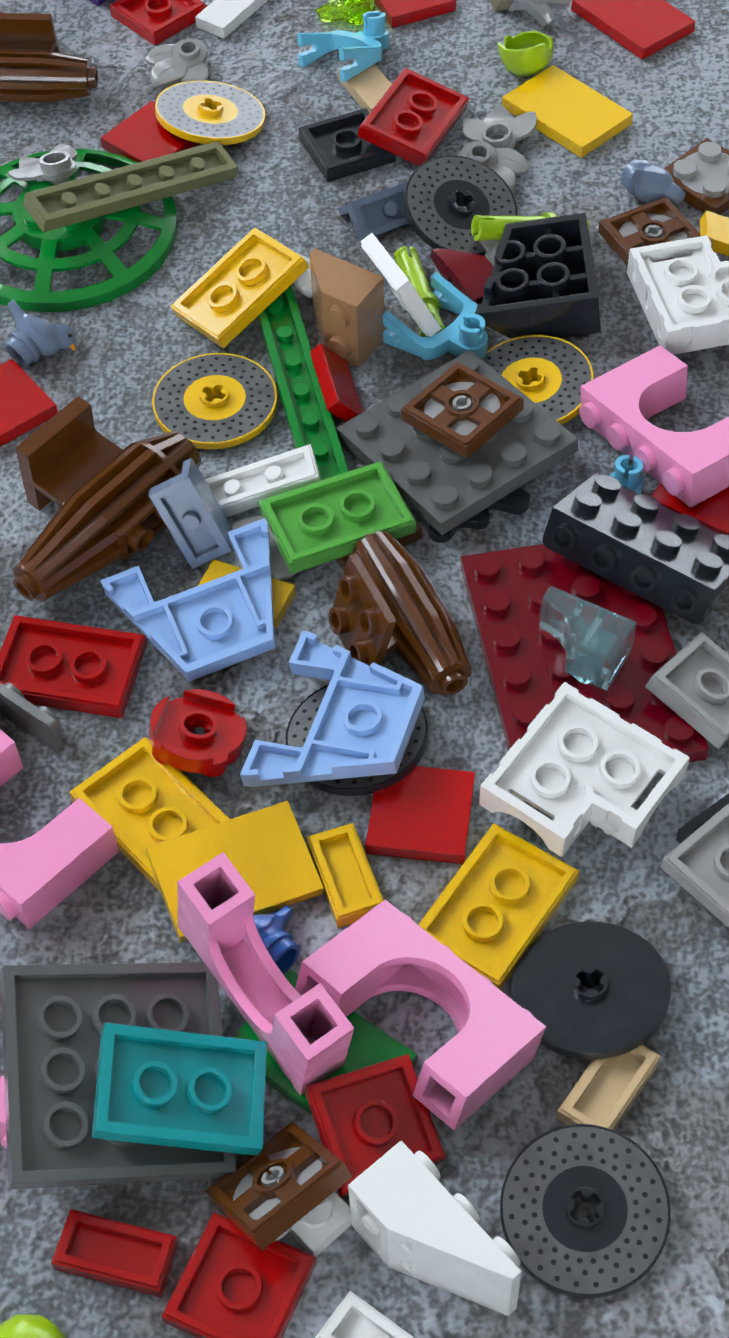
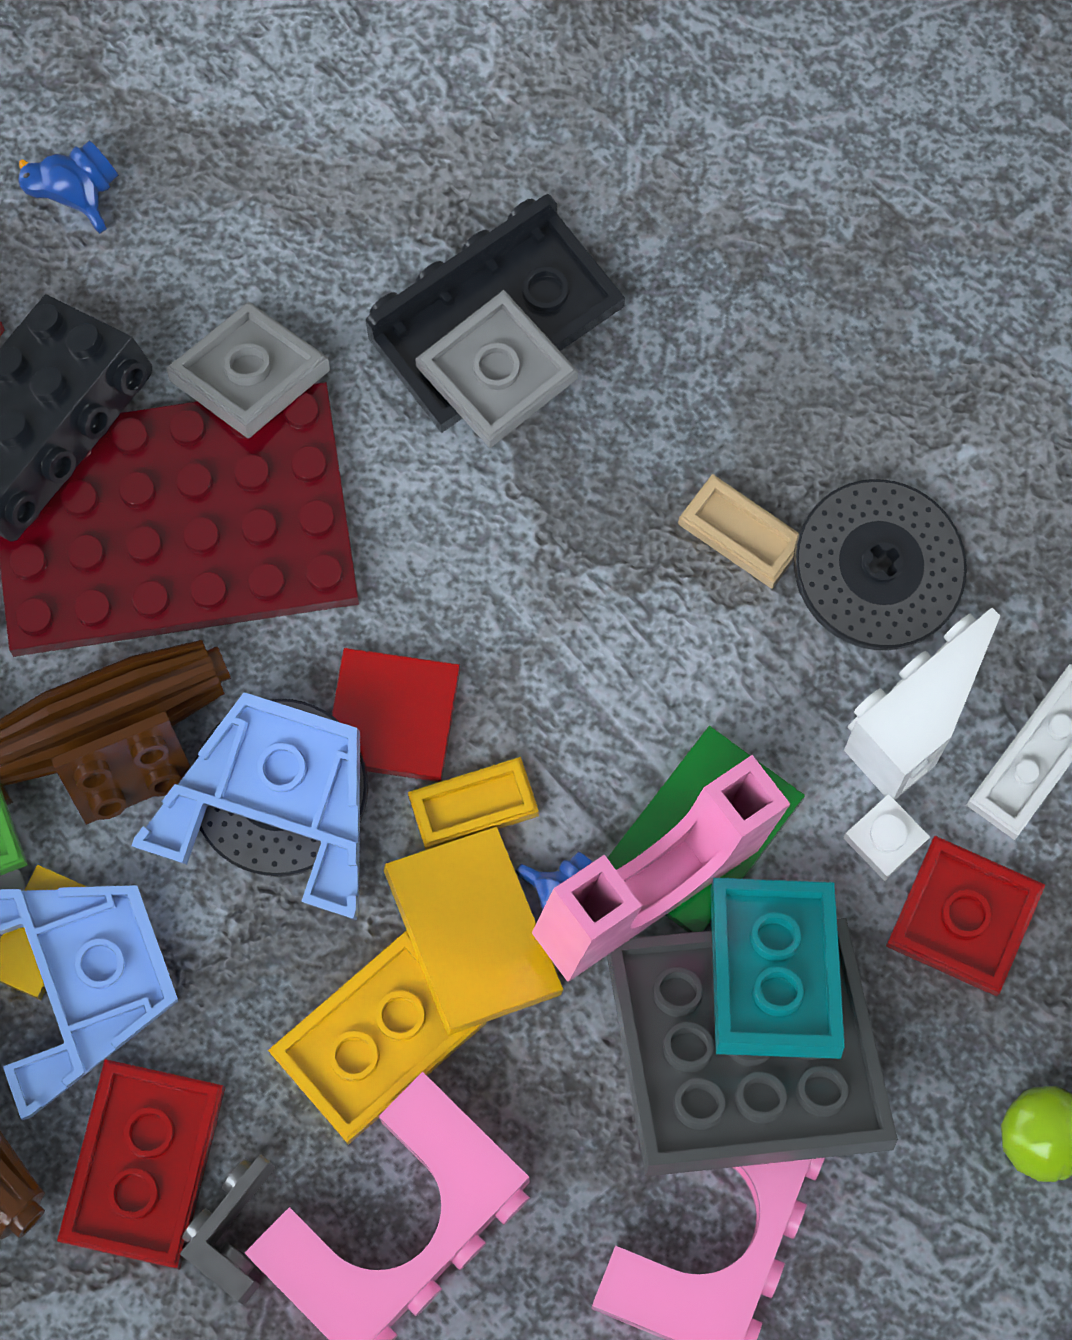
camera: 90 degrees left, 20 degrees up
red tile [51,1209,179,1297] -> none
red plate [149,689,247,777] -> none
reddish brown piece [206,1122,352,1250] -> none
bright pink arch [295,899,546,1131] -> none
red tile [304,1054,446,1197] -> none
yellow tile [418,823,579,990] -> none
white piece [479,682,690,857] -> none
black piece [511,922,671,1060] -> none
clear light blue arch [540,586,636,691] -> none

